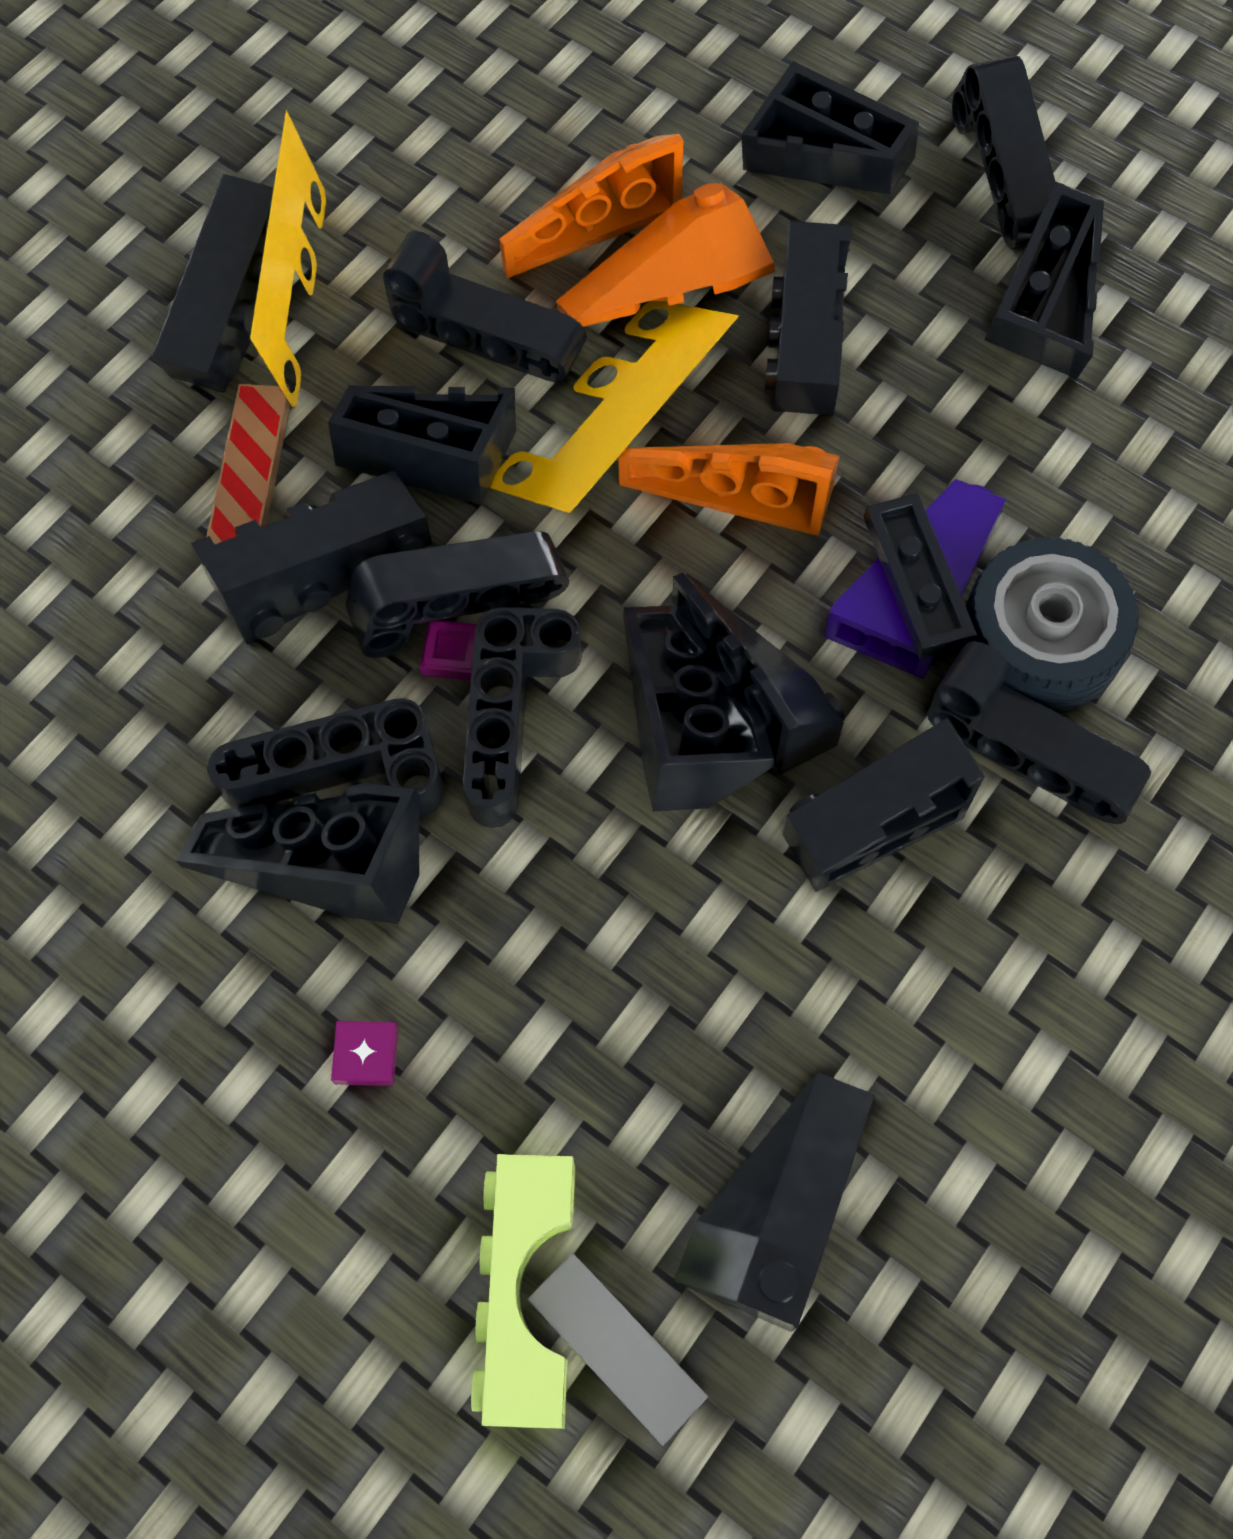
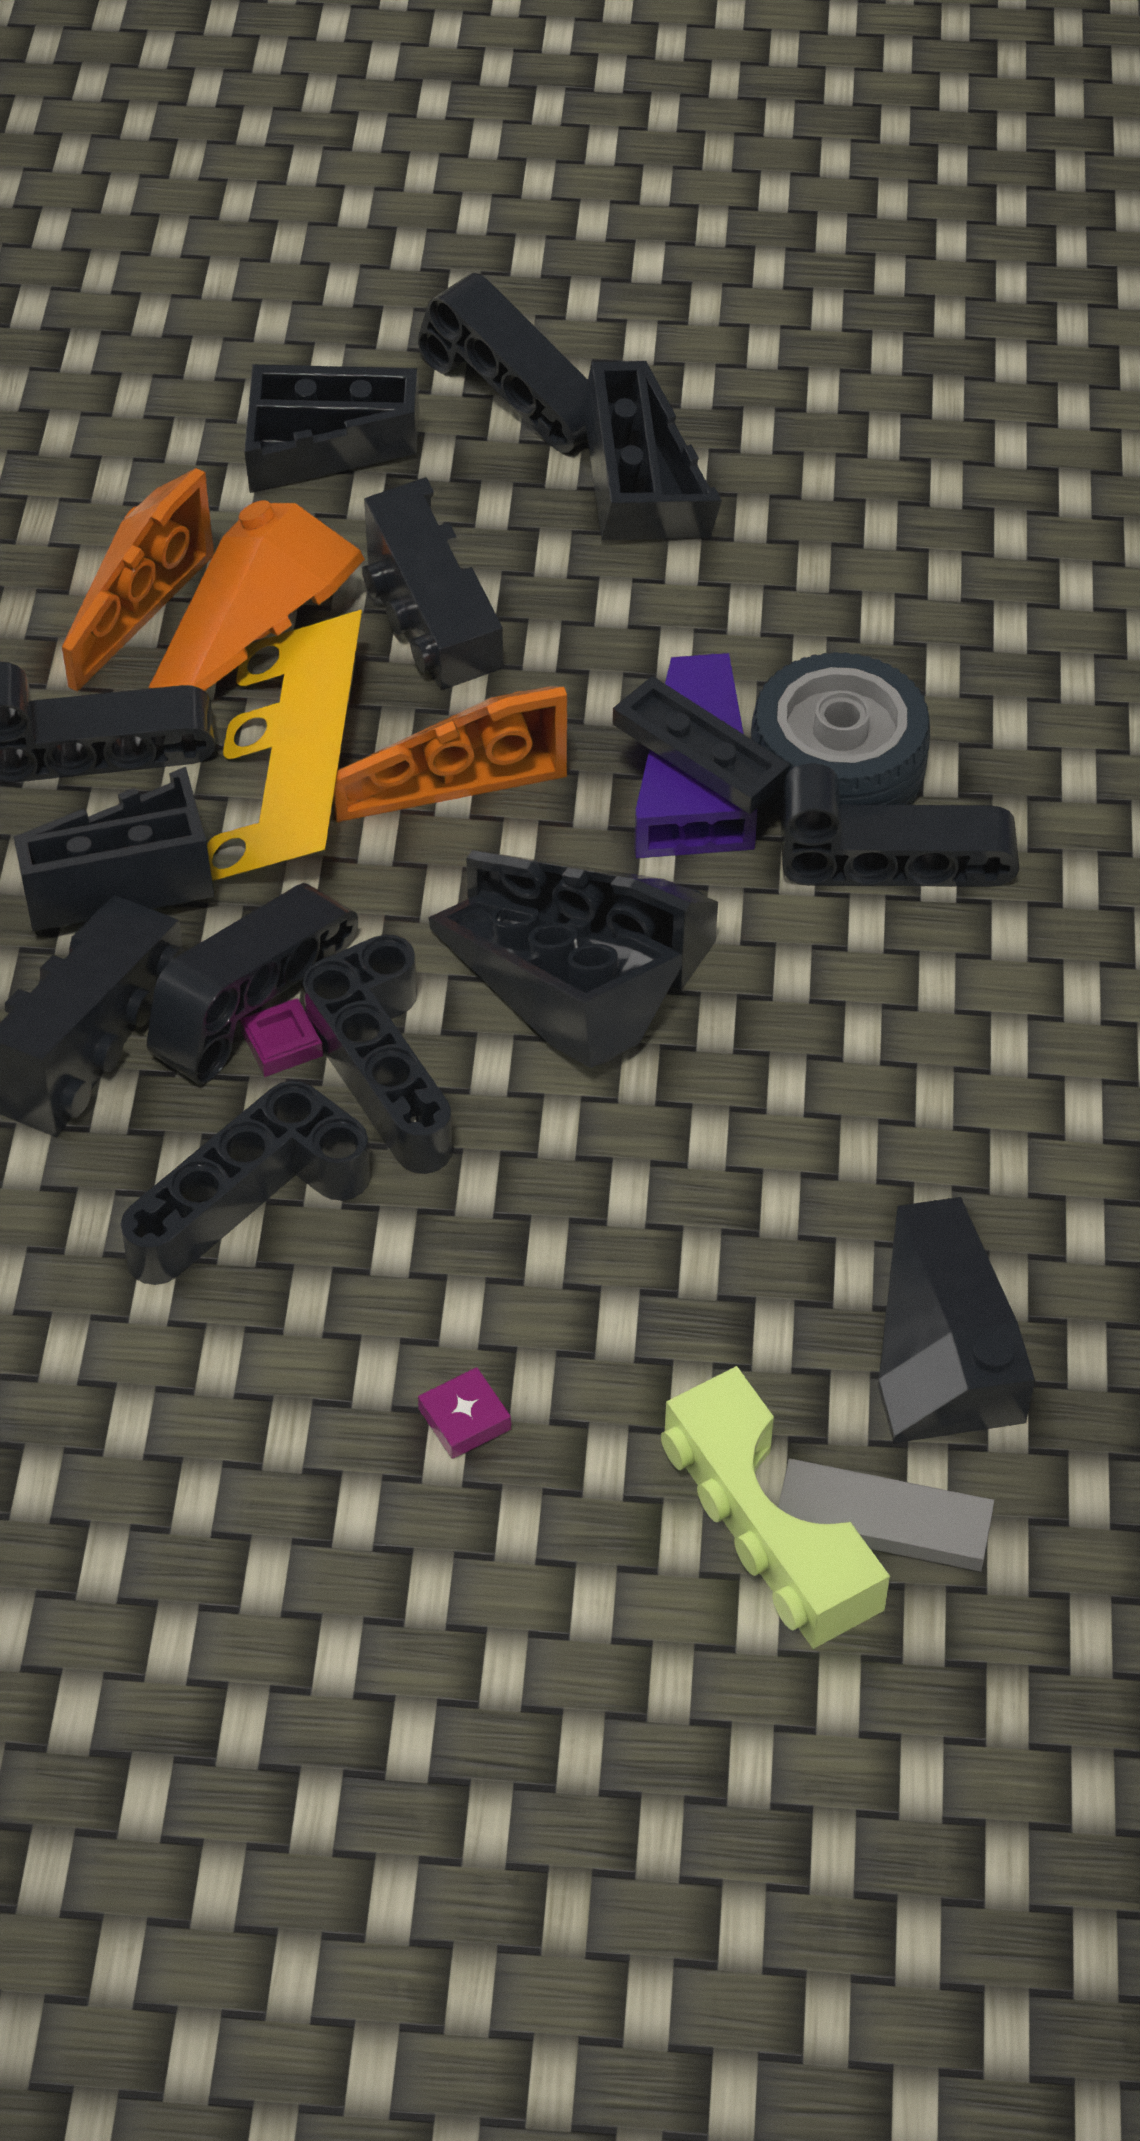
camera: 35 degrees left, 15 degrees down
black wedge [176,784,420,924] -> none
black wedge [783,718,985,892] -> none

